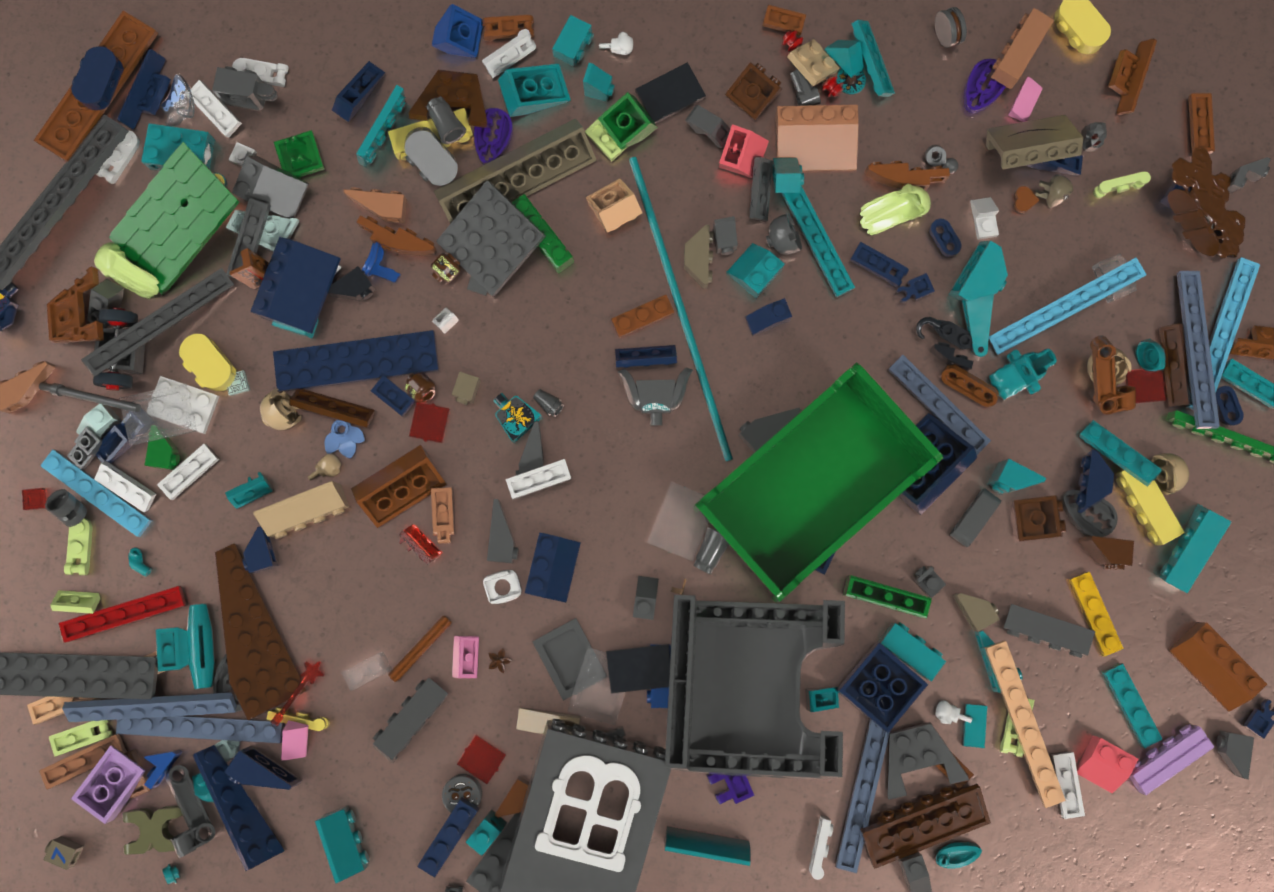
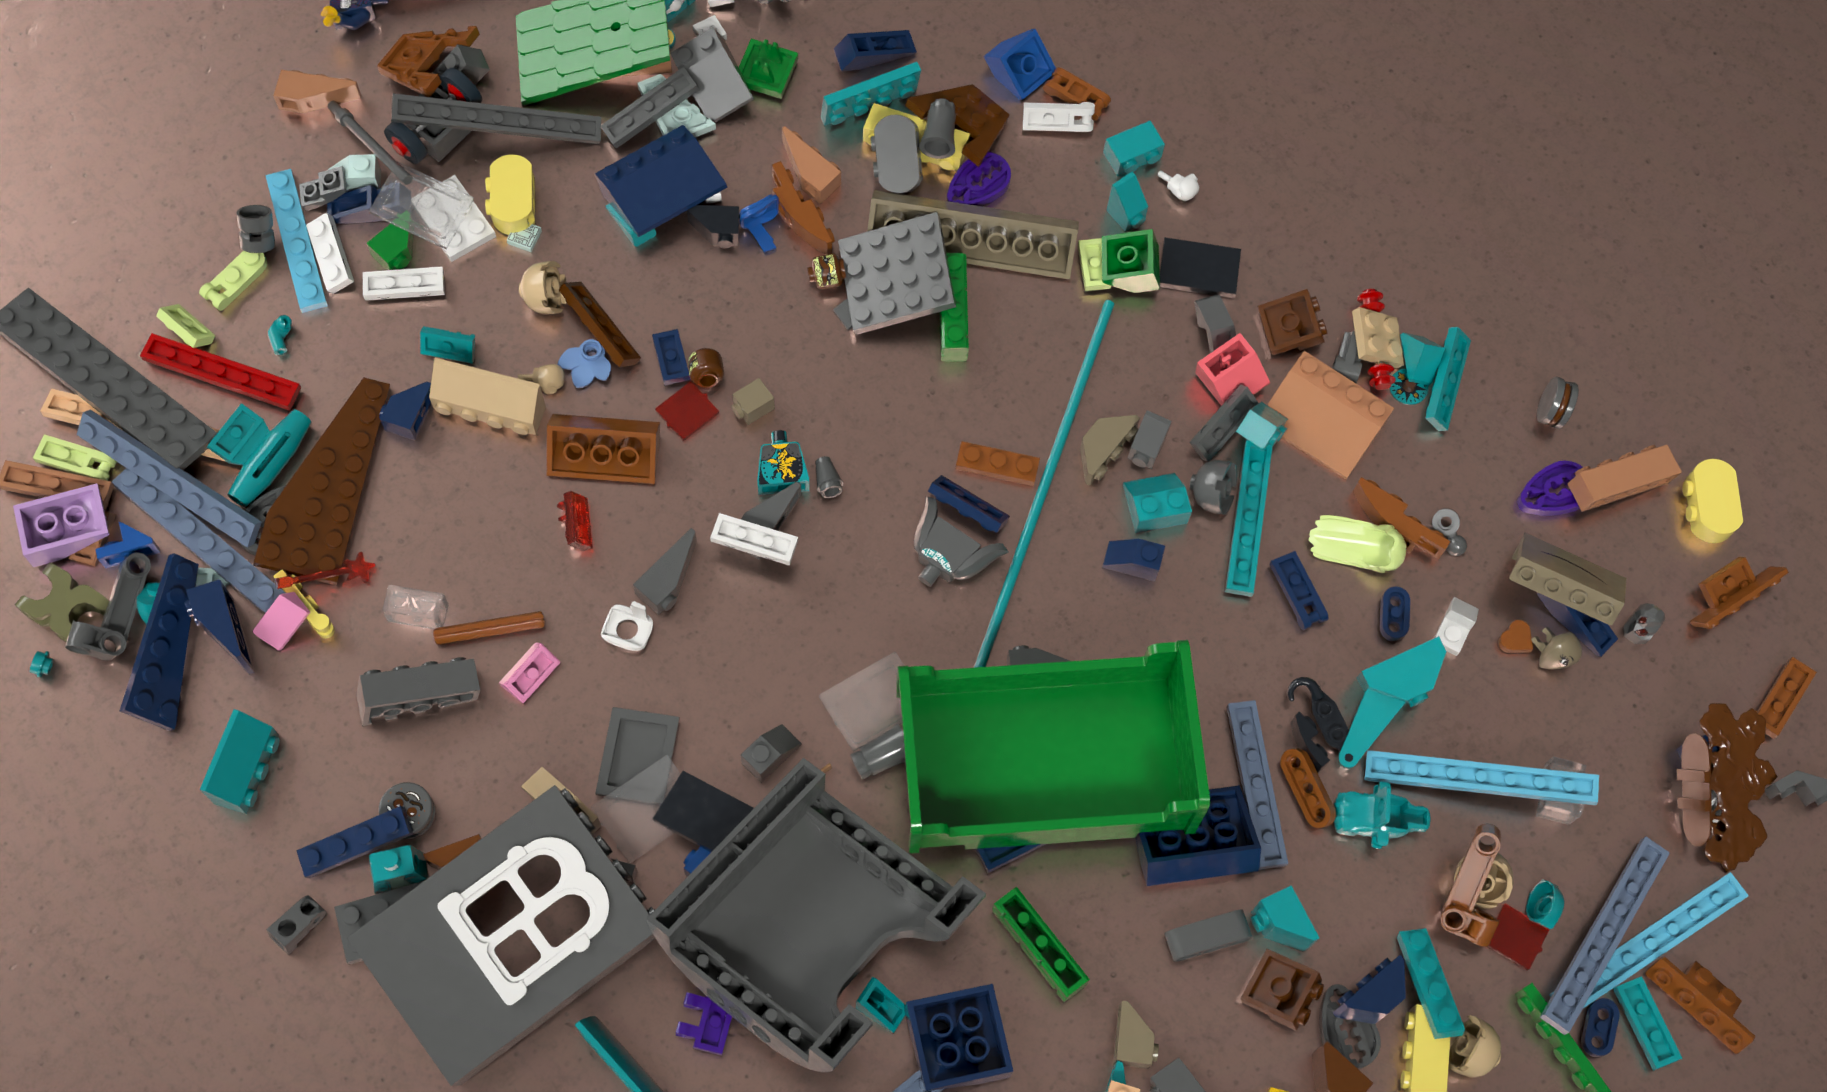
camera: 30 degrees right, 15 degrees down
clear red tile [22,488,46,511] -> none
yellowish green hair [94,242,159,299] -> none
dark orange panel [230,248,269,290] -> none
dark blue plate [273,330,439,392] -> none
nougat hinge [431,487,454,544] -> none
white slope [432,307,459,334] -> none
clear red piece [457,735,506,784] -> none
reddish brown plant [488,648,512,673] -> none
teal slope [498,64,571,117] -> none
dark blue slope [525,532,581,603] -> none
light nougat slope [586,178,642,233] -> none
dark orange plate [763,5,806,36] -> none
teal brick [877,622,946,682] -> none
dark blue plate [895,273,935,303] -> none
dark grey bracket [913,566,946,598] -> none
bright pink slope [1008,76,1043,122] -> none
yellowish green plate [1093,172,1151,198] -> none
reddish brown plate [1159,324,1192,408] -> none

